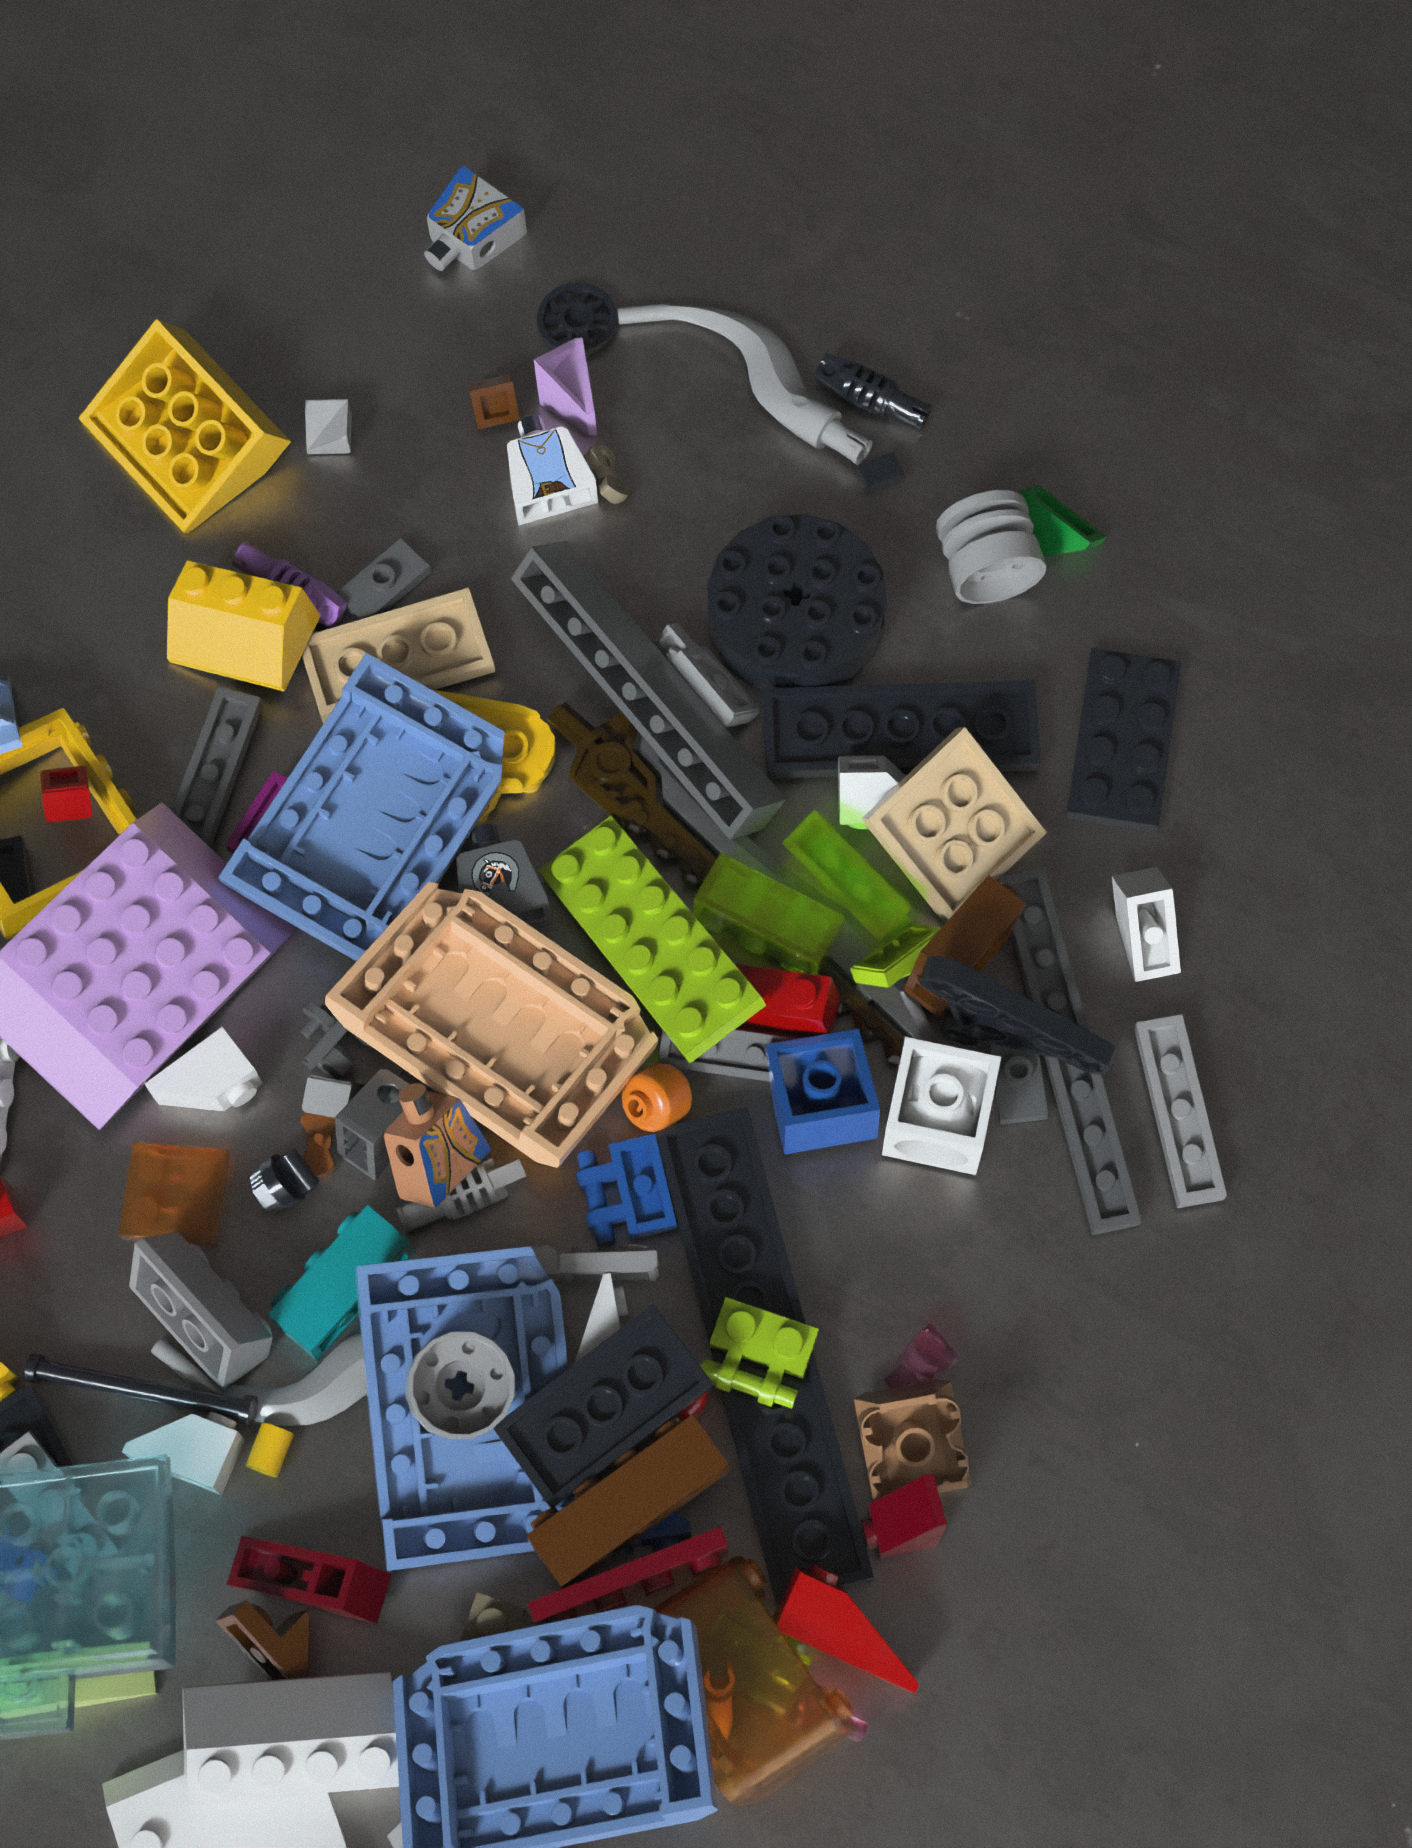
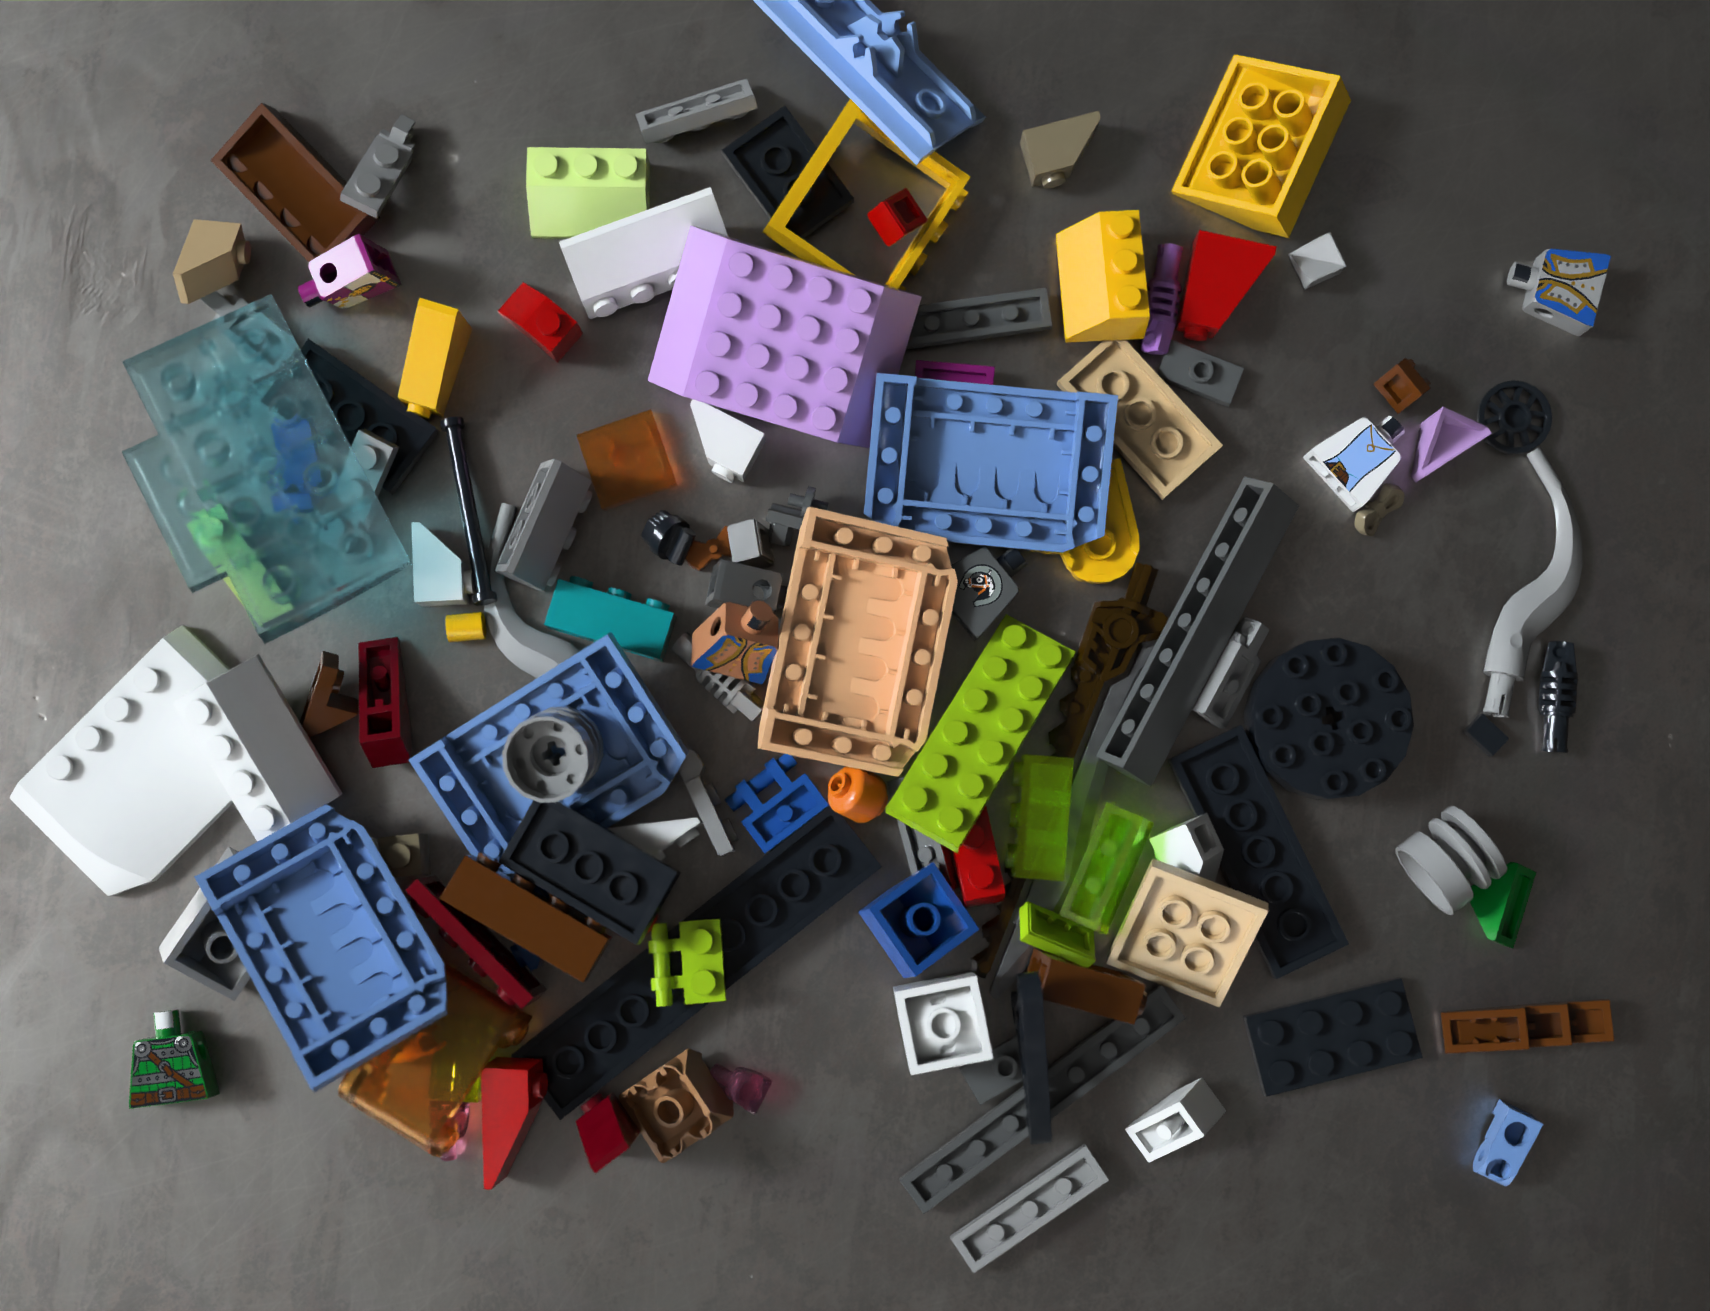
camera: 60 degrees right, 15 degrees up
none -> dark tan slope [1020,111,1101,188]
none -> red slope [1174,230,1277,341]
none -> reddish brown slope [1441,999,1614,1054]
none -> medium blue leg [1473,1099,1543,1186]

